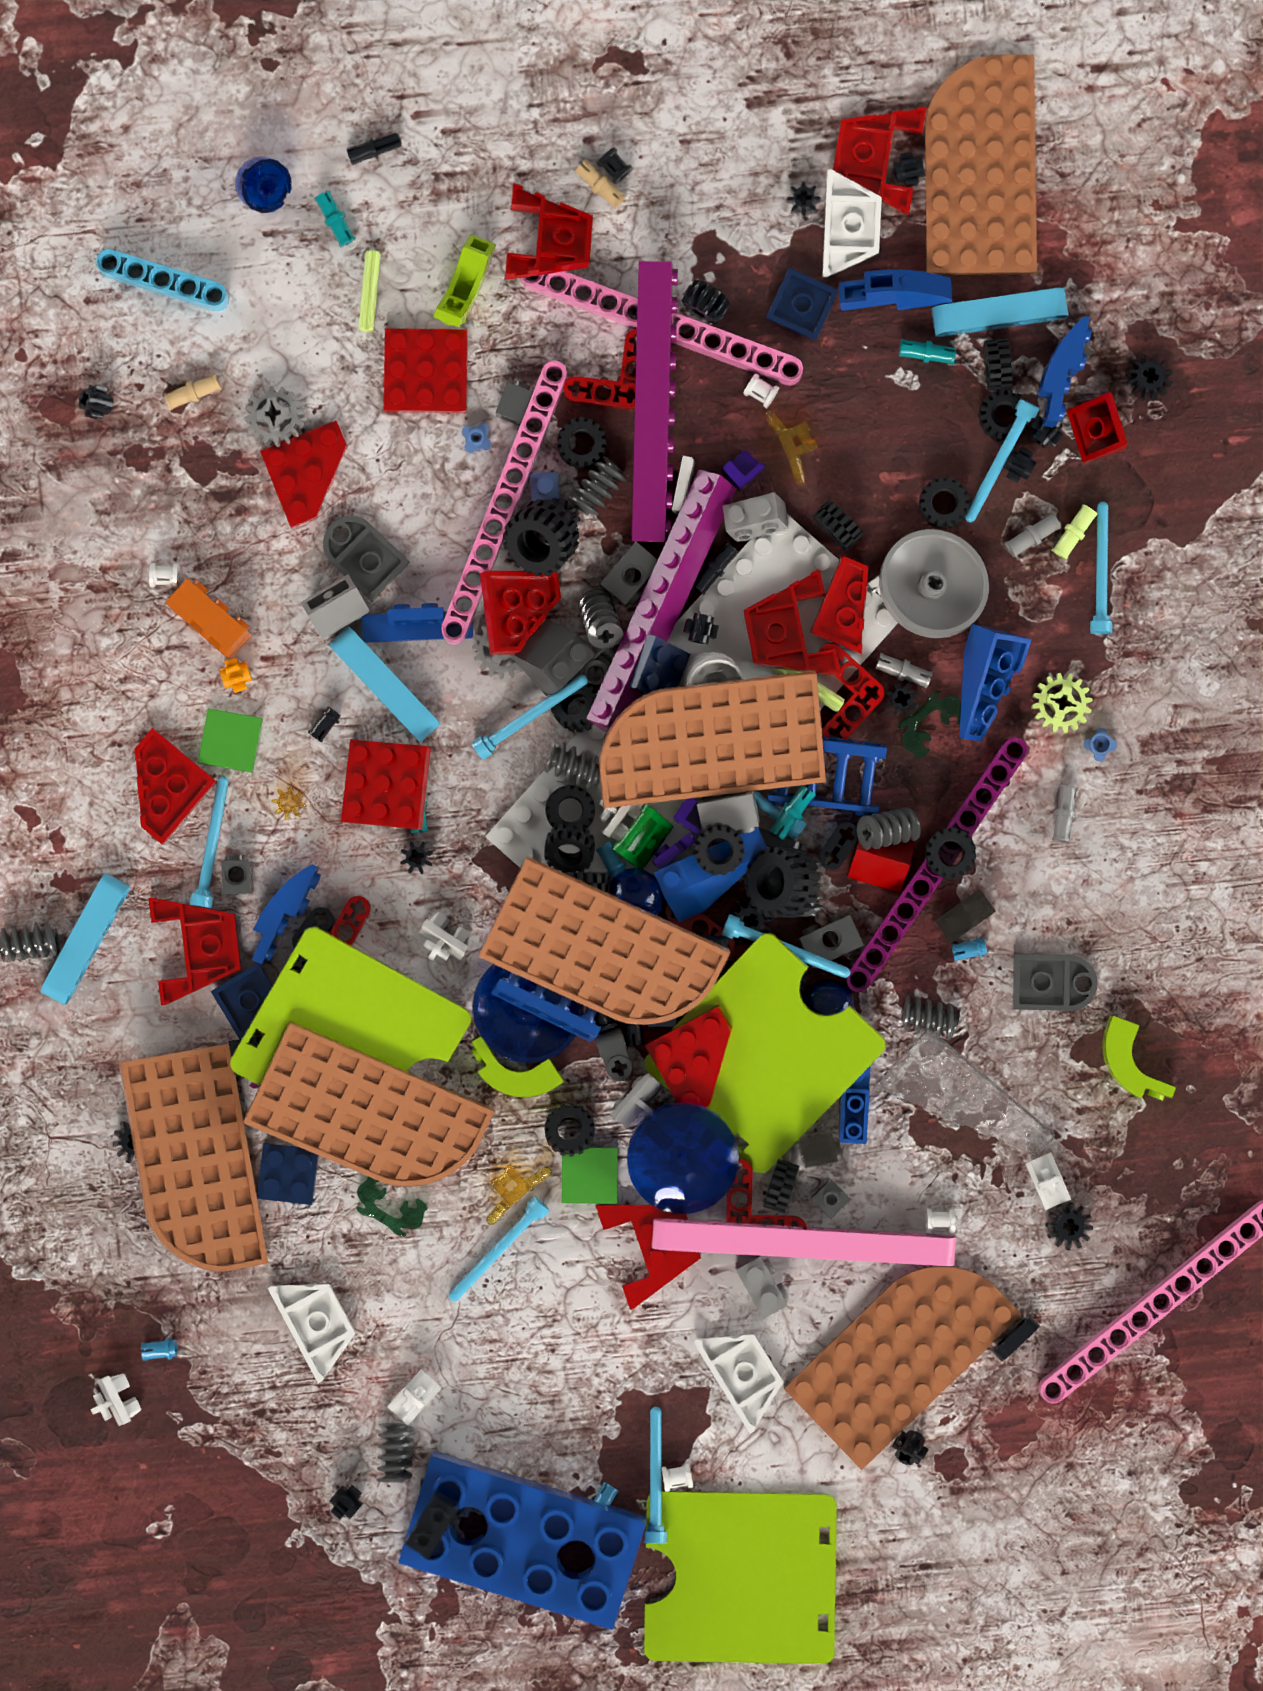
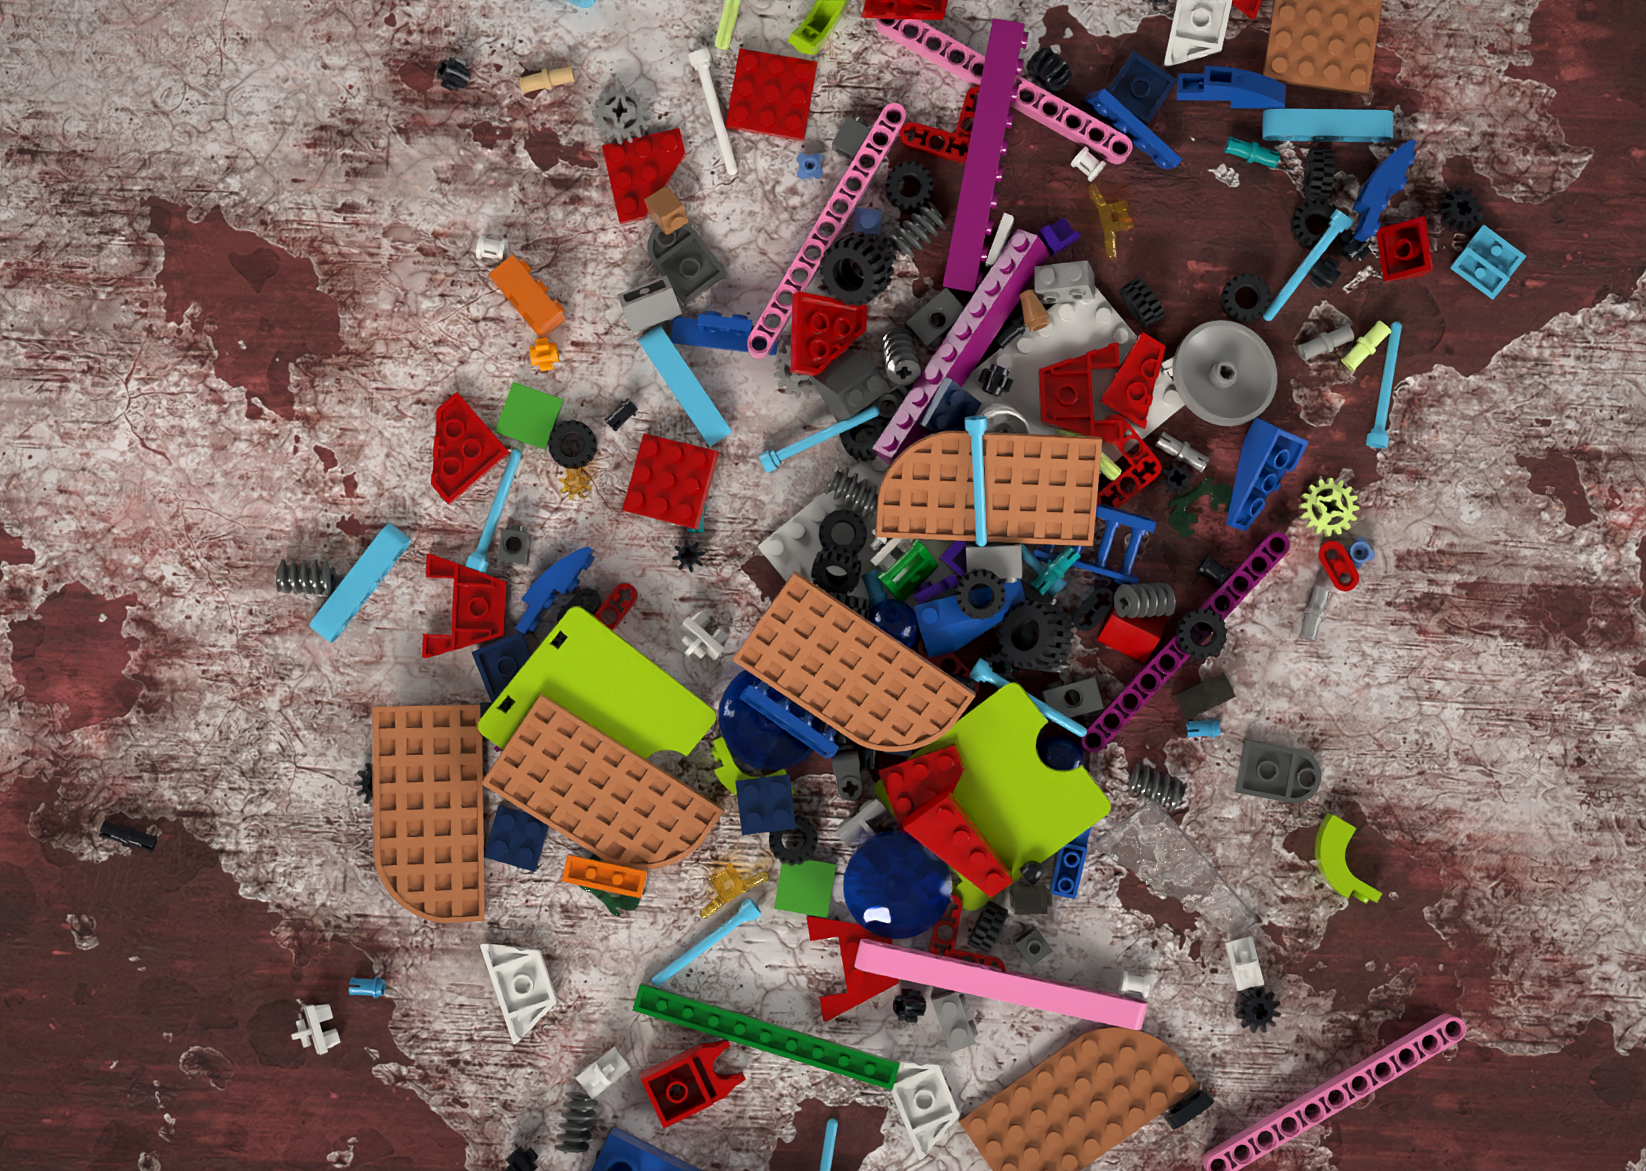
camera: 10 degrees right, 0 degrees up
none -> black tyre [548,420,597,469]
none -> orange plate [562,854,648,898]
none -> green plate [632,983,900,1090]
none -> red brick [640,1039,746,1129]
none -> medium nougat brick [644,186,689,235]
none -> white piece [688,49,738,175]
none -> dark blue plate [735,774,796,835]
none -> black gear [893,989,926,1023]
none -> red wedge [903,788,1013,898]
none -> medium azure piece [965,416,987,547]
none -> medium nougat cone [1019,289,1050,332]
none -> black hinge [1019,861,1043,885]
none -> blue wing [1082,89,1183,170]
none -> black bush [1195,553,1231,588]
none -> red plate [1318,541,1359,591]
none -> medium azure slope [1450,224,1526,300]

